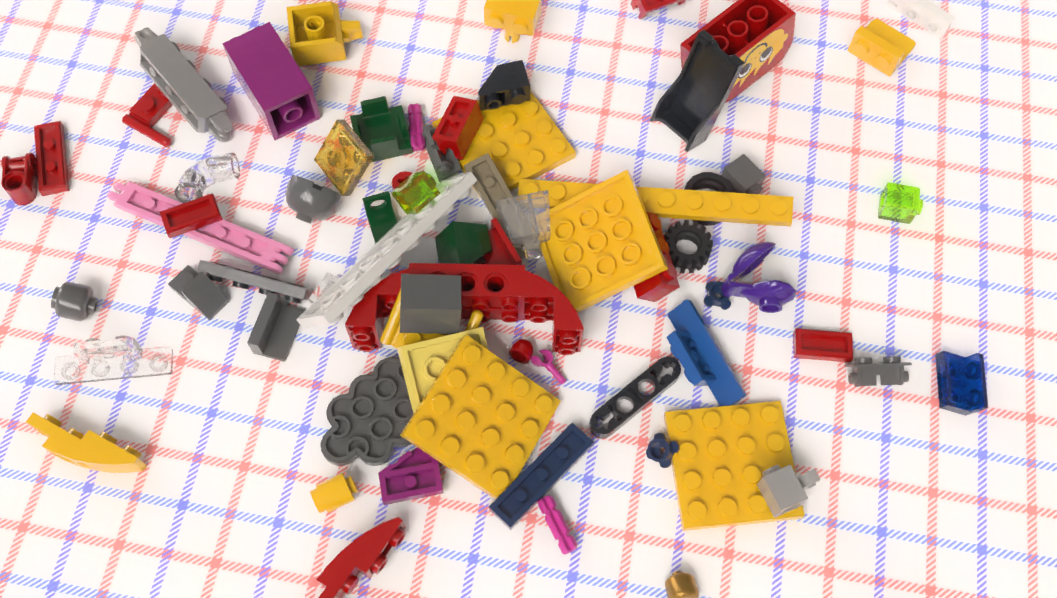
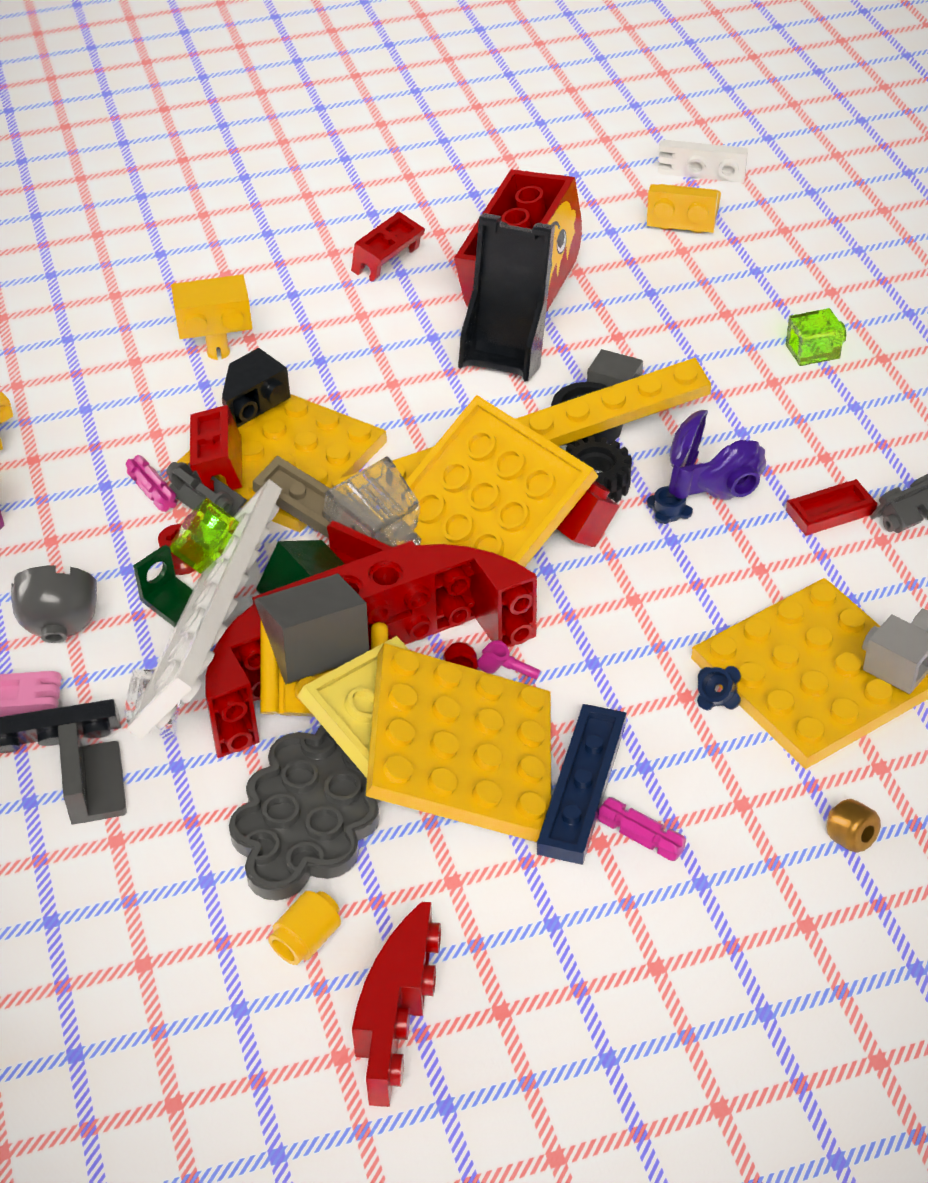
camera: 25 degrees left, 20 degrees down
clear yellow plate [314,119,374,196] -> none
dark green panel [350,96,413,165] -> none
magenta wing [378,447,444,505] -> none
black beam [589,357,681,439] -> none
blue bracket [666,299,746,406] -> none

